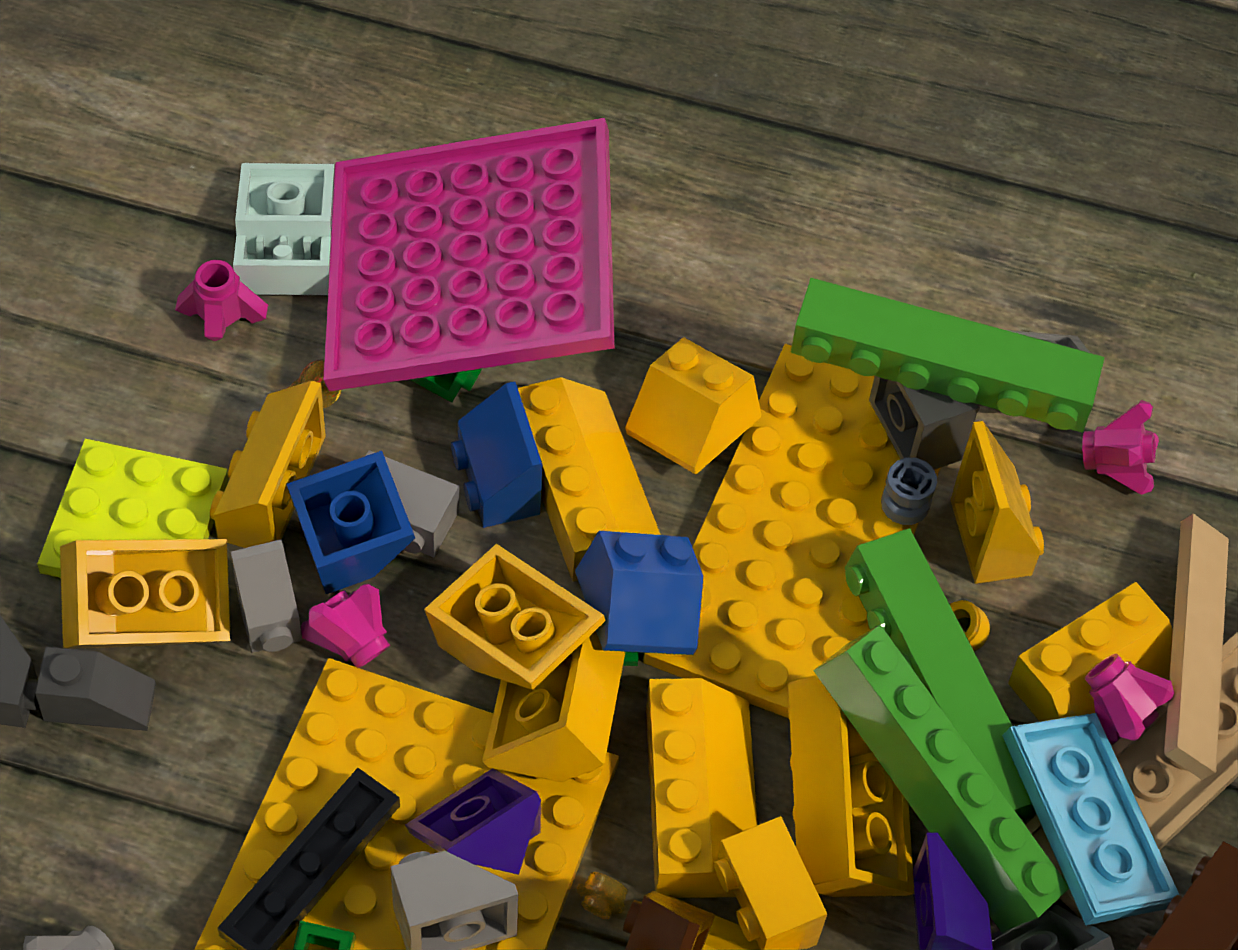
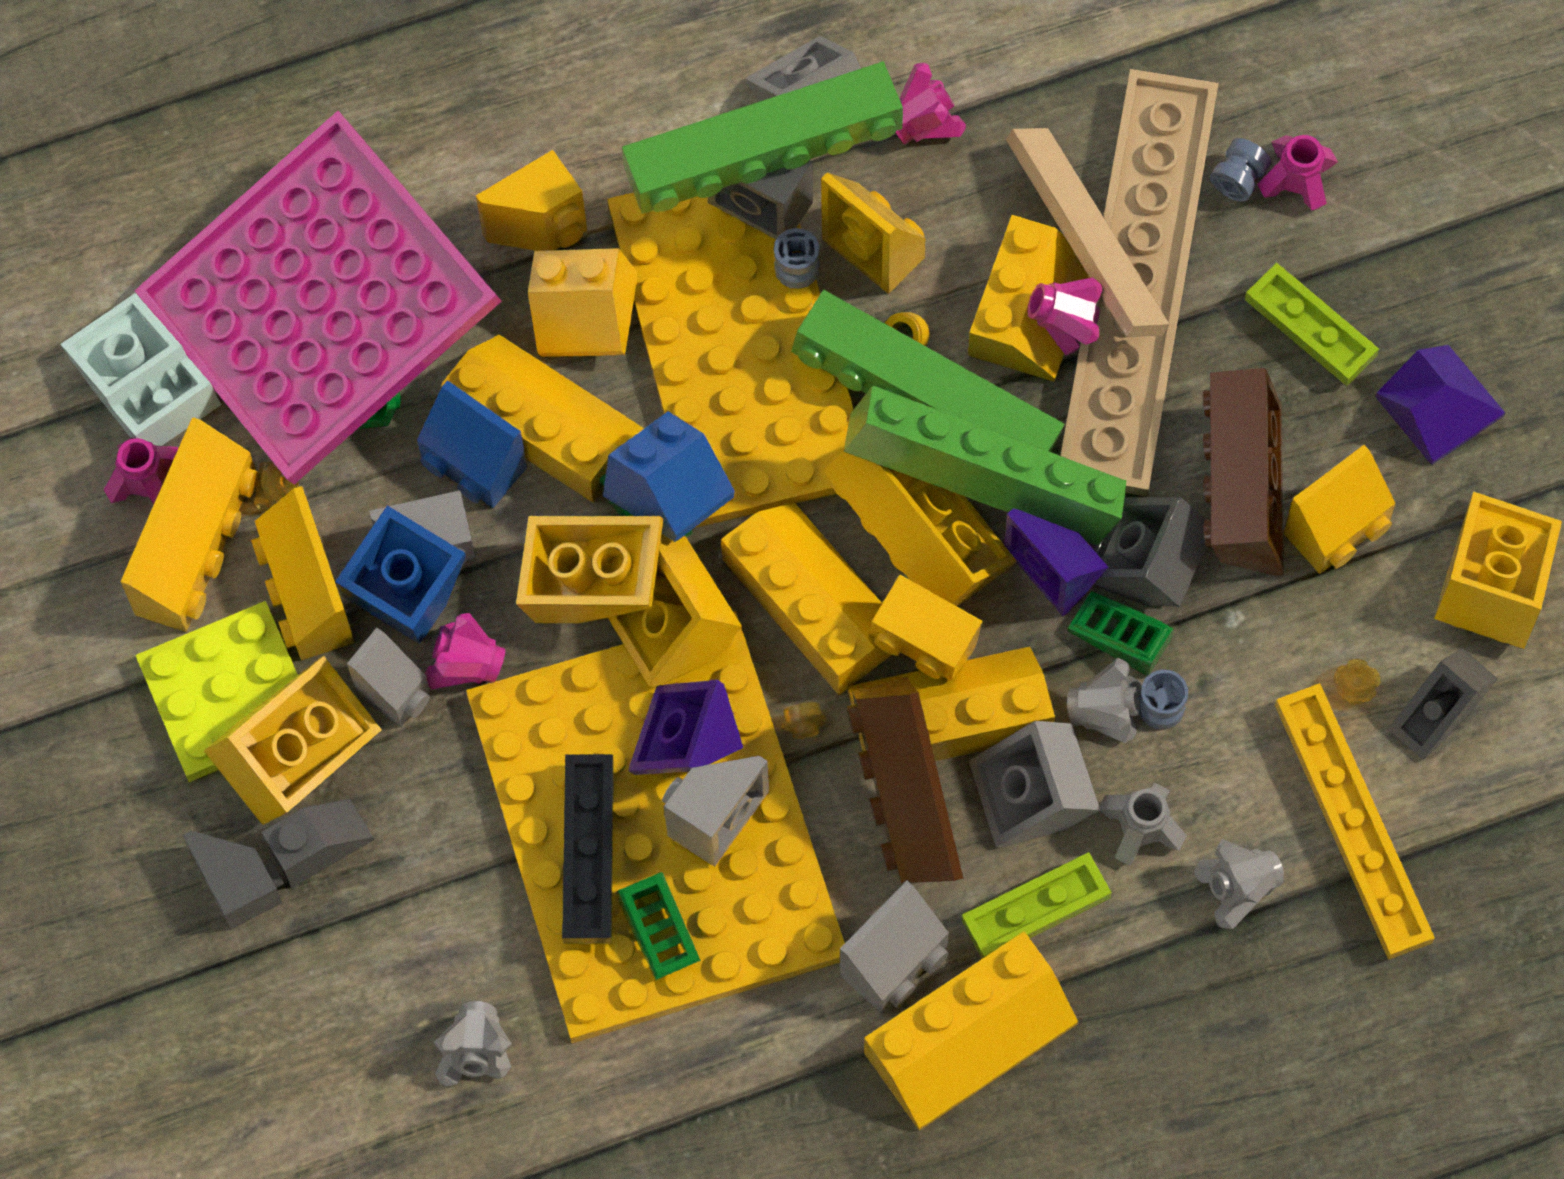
camera: 30 degrees left, 10 degrees up
medium azure tile [1002,713,1180,925] -> none
none -> yellow slope [120,417,259,632]
none -> yellow slope [475,150,587,251]

